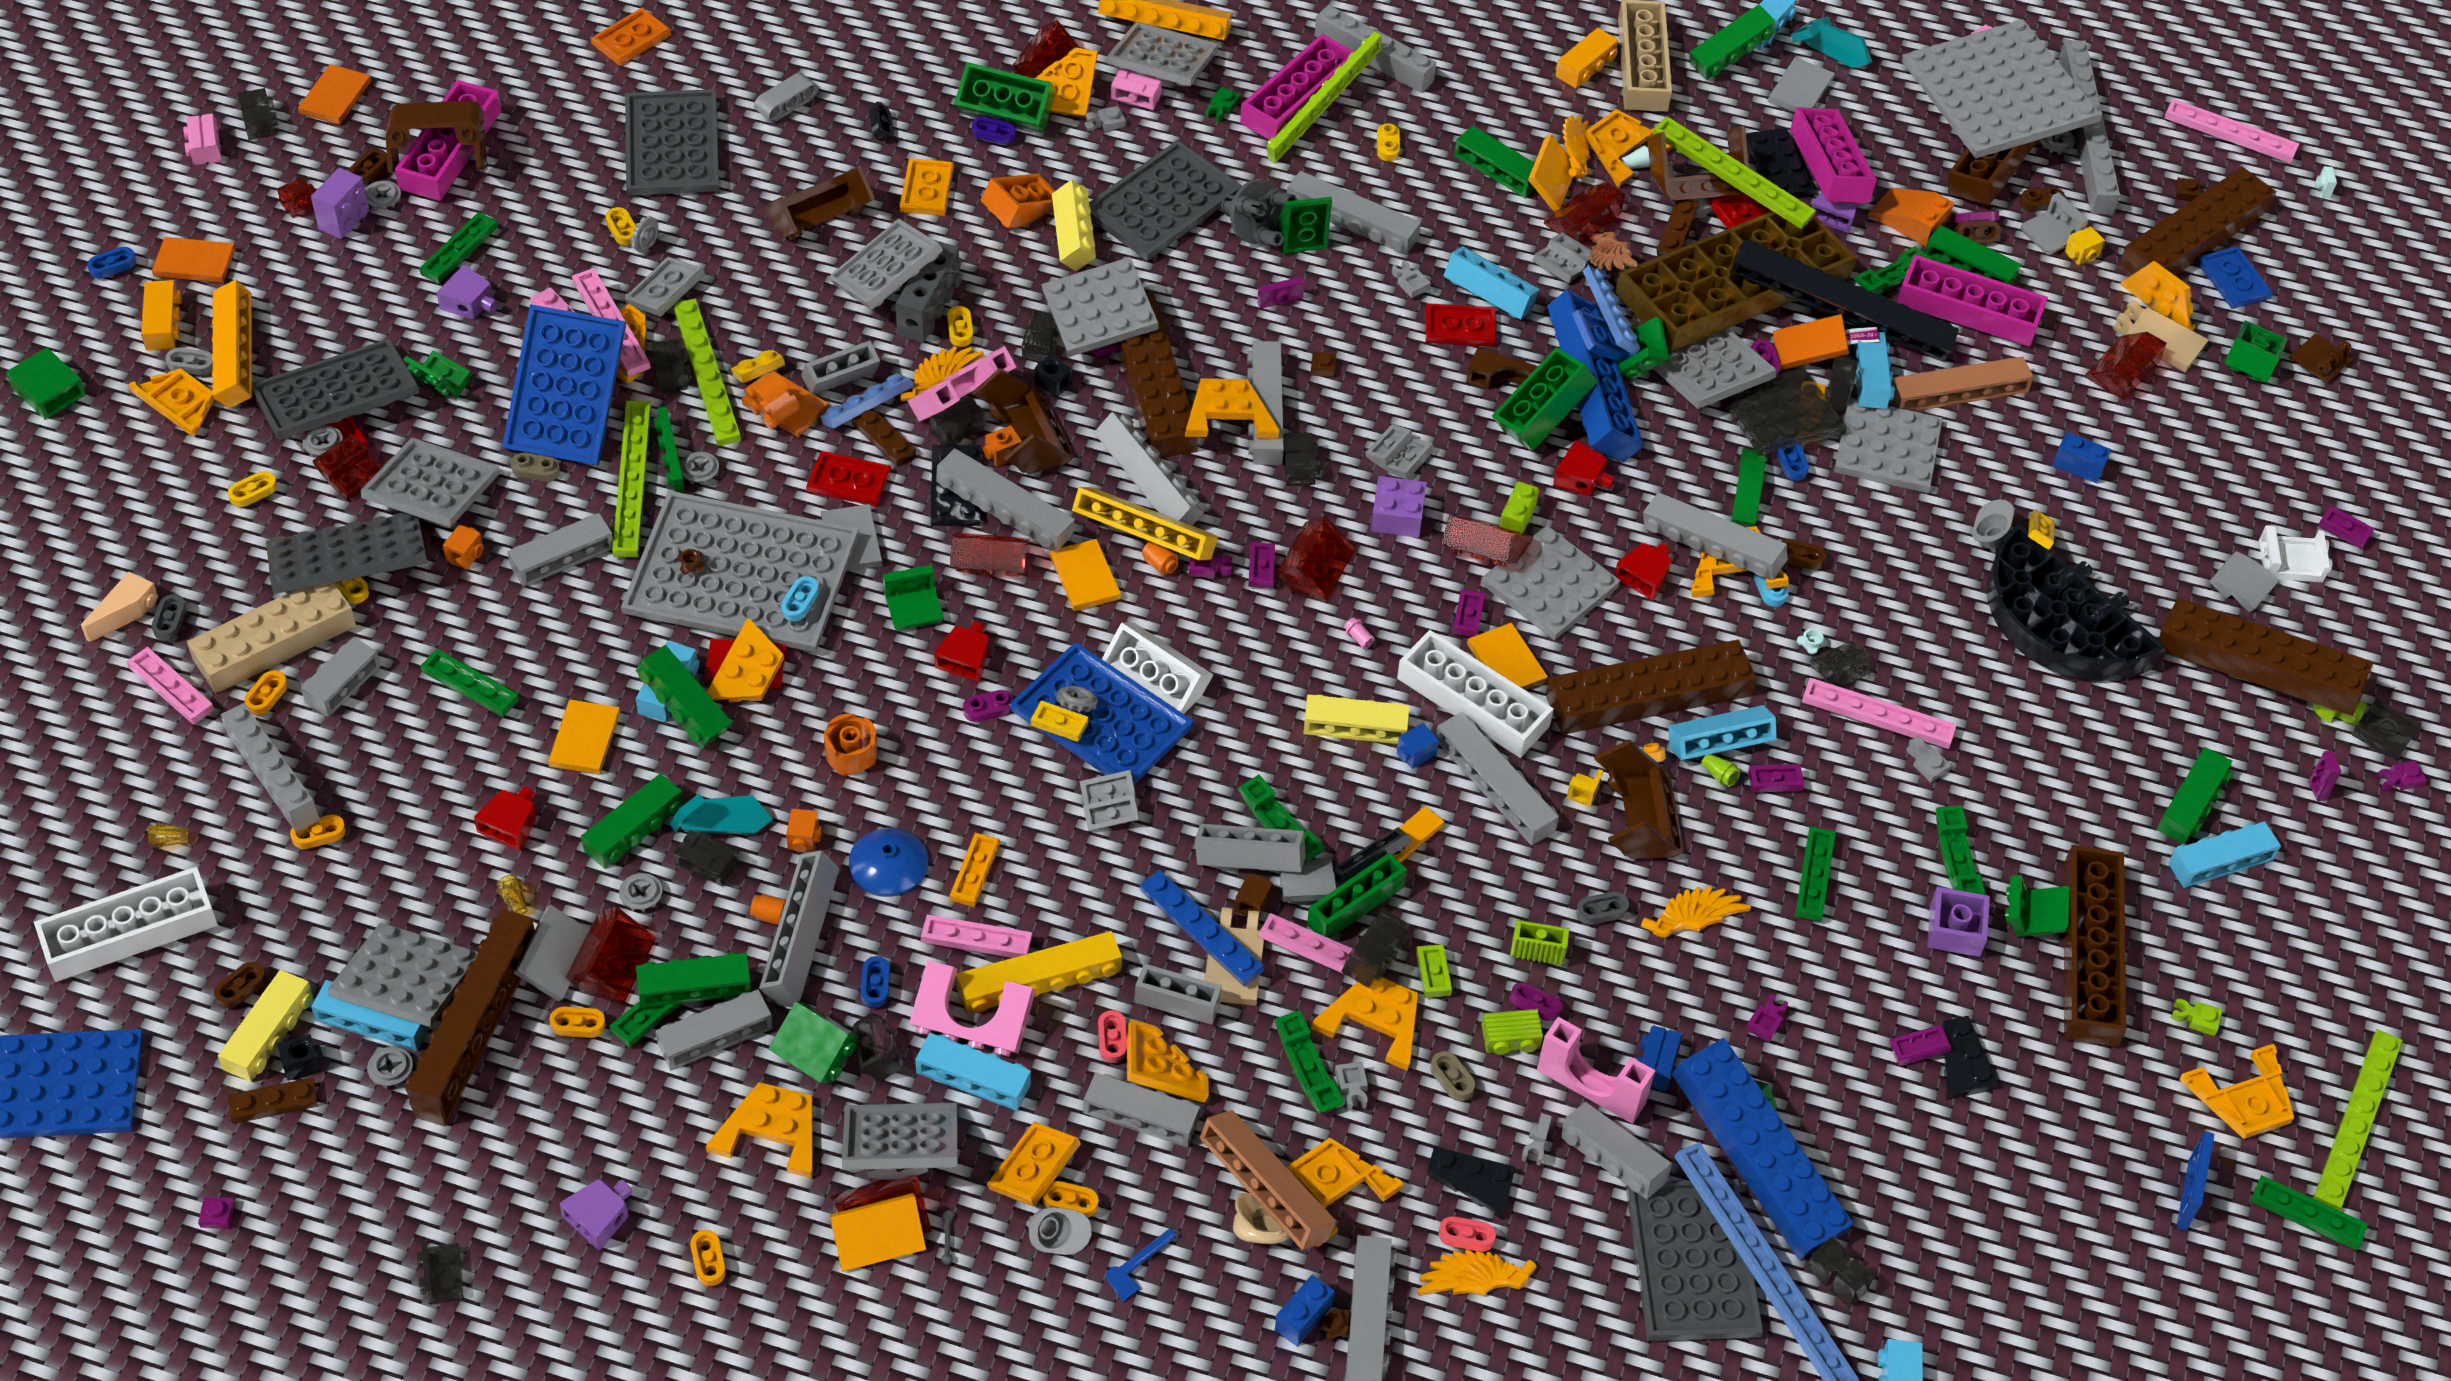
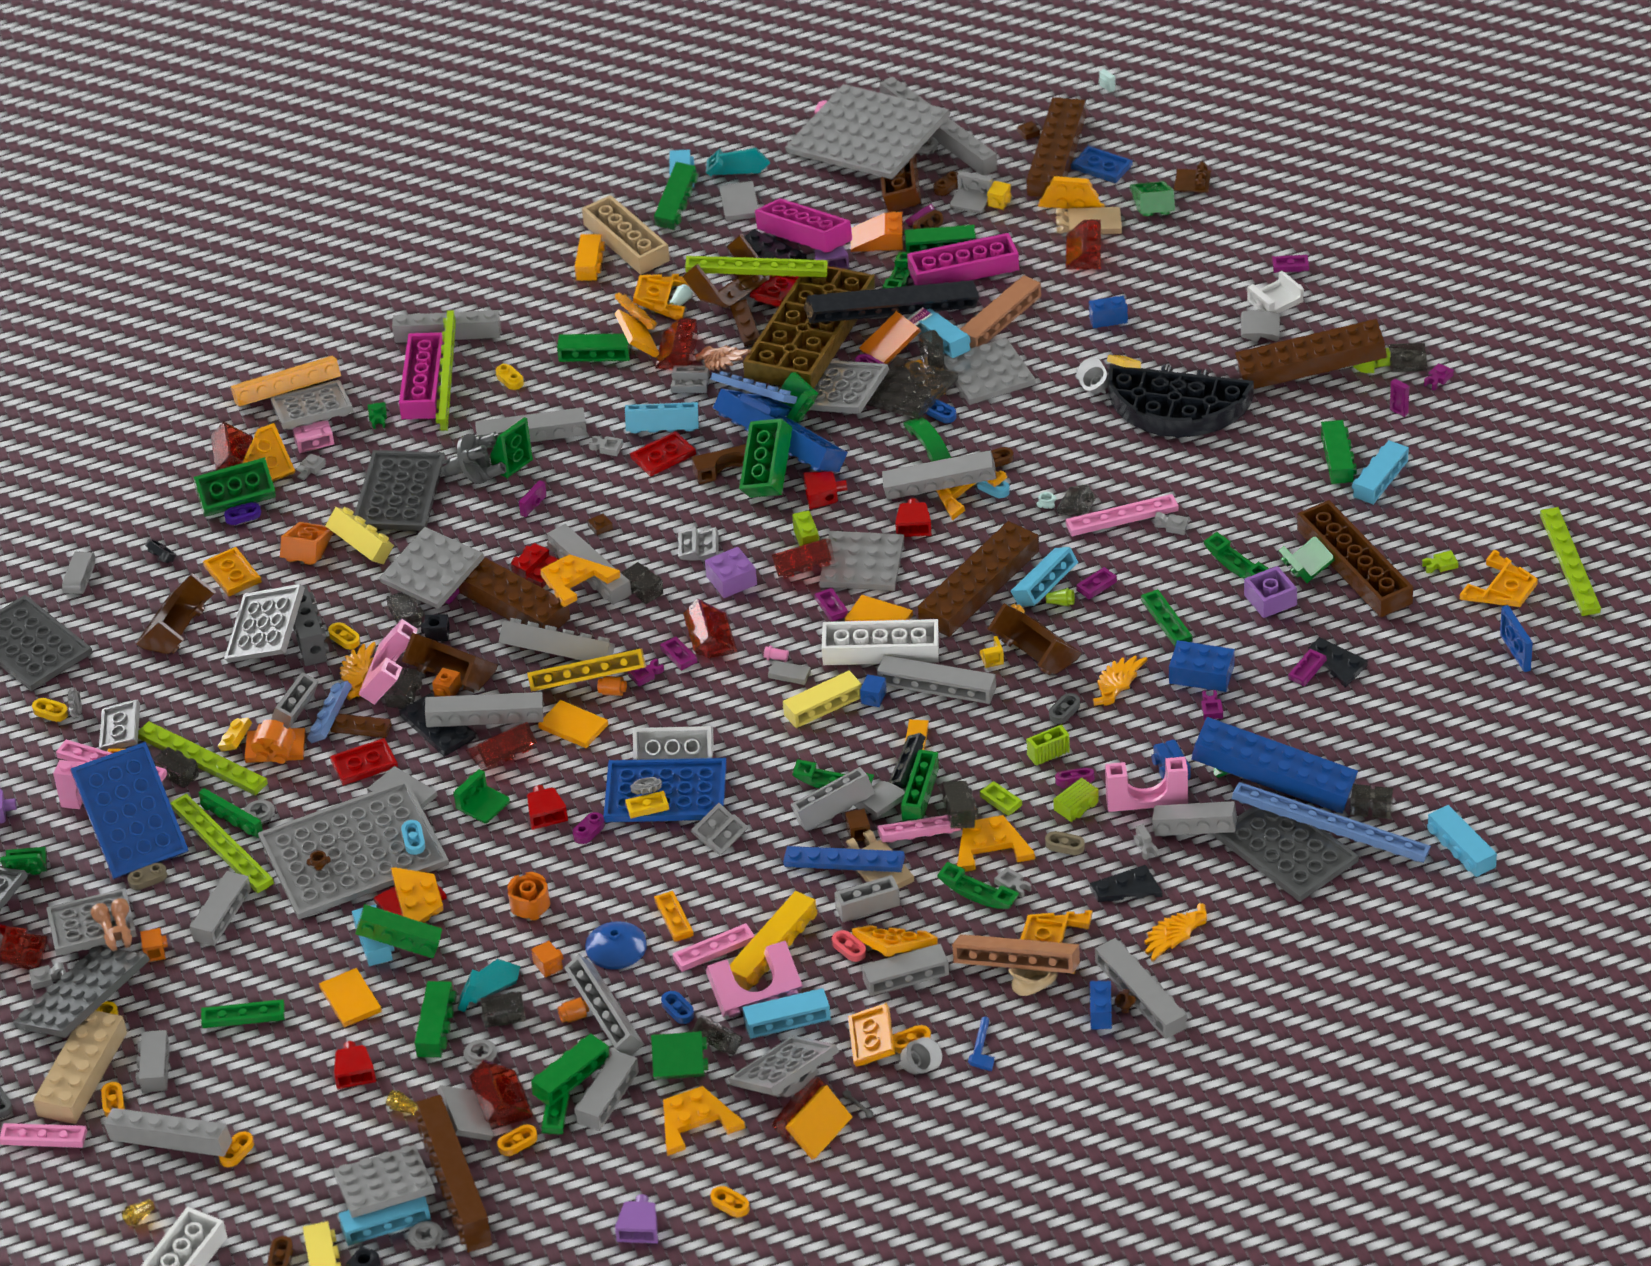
camera: 30 degrees left, 10 degrees down
coral plate [1438,1216,1496,1252] -> none
bright pink plate [2164,99,2299,163] -> none
green plate [2250,1175,2368,1251] -> none
none -> light grey plate [29,962,66,990]
none -> nougat piece [91,898,132,951]
none -> red plate [511,543,559,588]
none -> light grey tile [768,660,811,685]
none -> blue brick [1169,640,1235,692]

